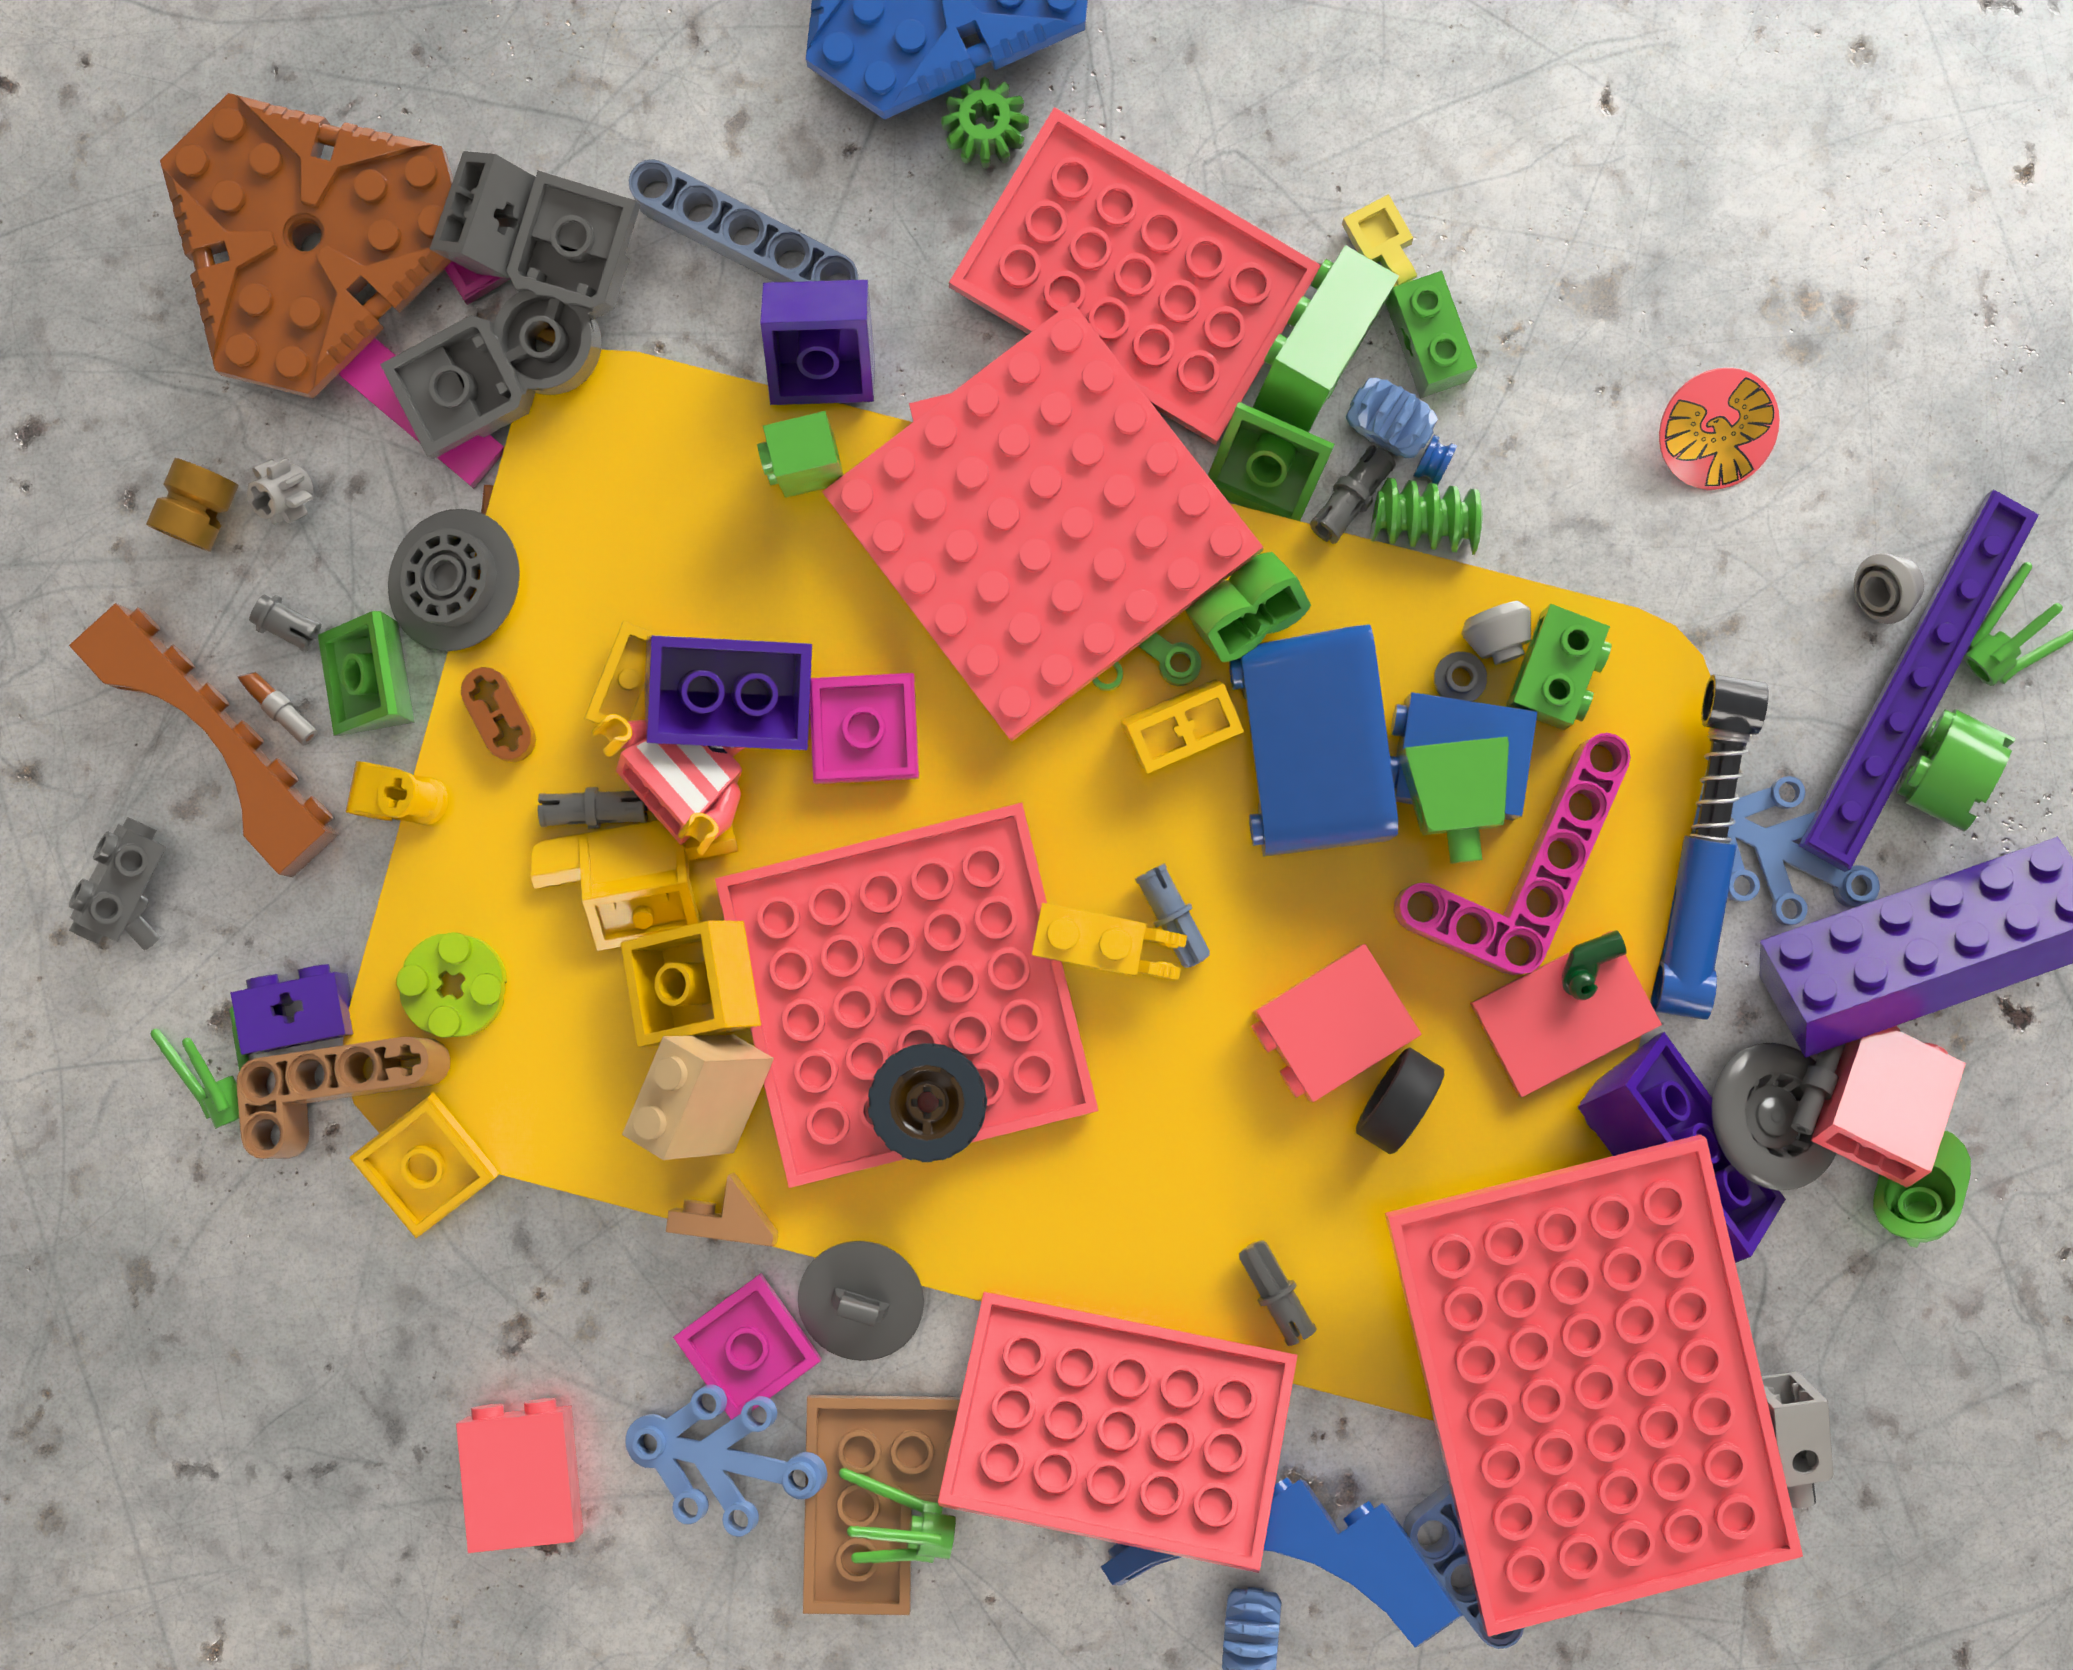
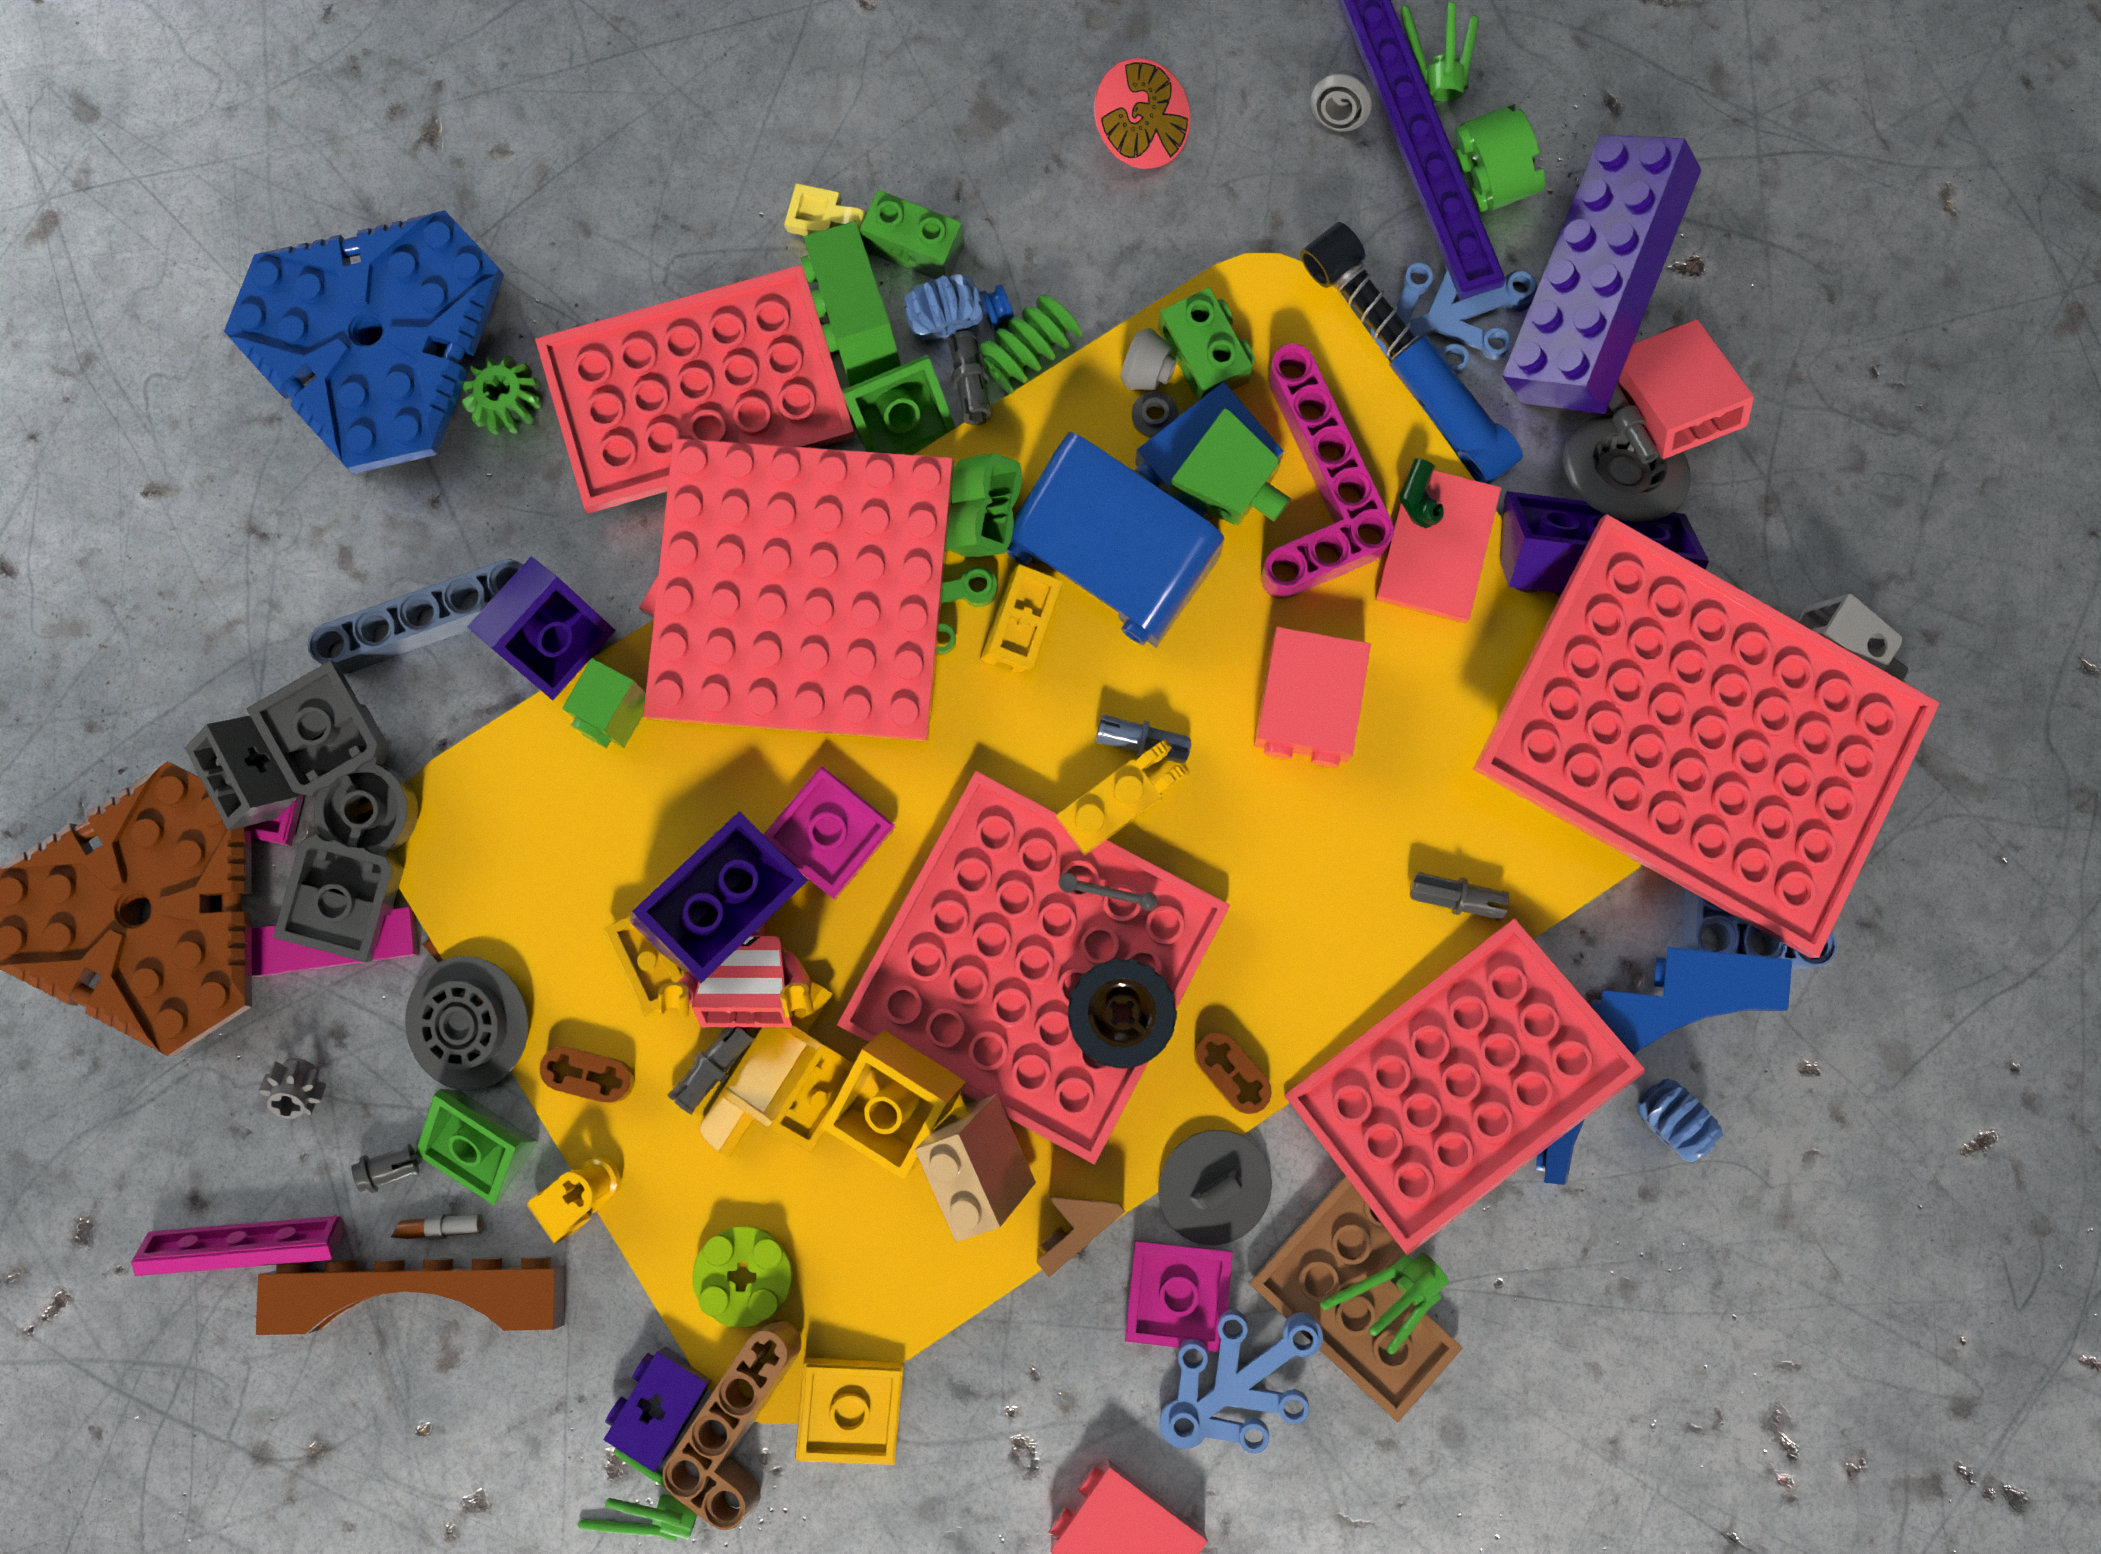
camera: 50 degrees left, 5 degrees down
dark grey brick [69,817,166,950] -> none
pearl gold wheel [146,458,239,552] -> none
black tyre [1356,1047,1445,1154] -> none
bright green piece [1873,1131,1971,1248] -> none
none -> dark pink tile [131,1216,344,1276]
none -> dark grey hinge [1058,873,1158,911]
none -> dark orange beam [1194,1032,1272,1114]

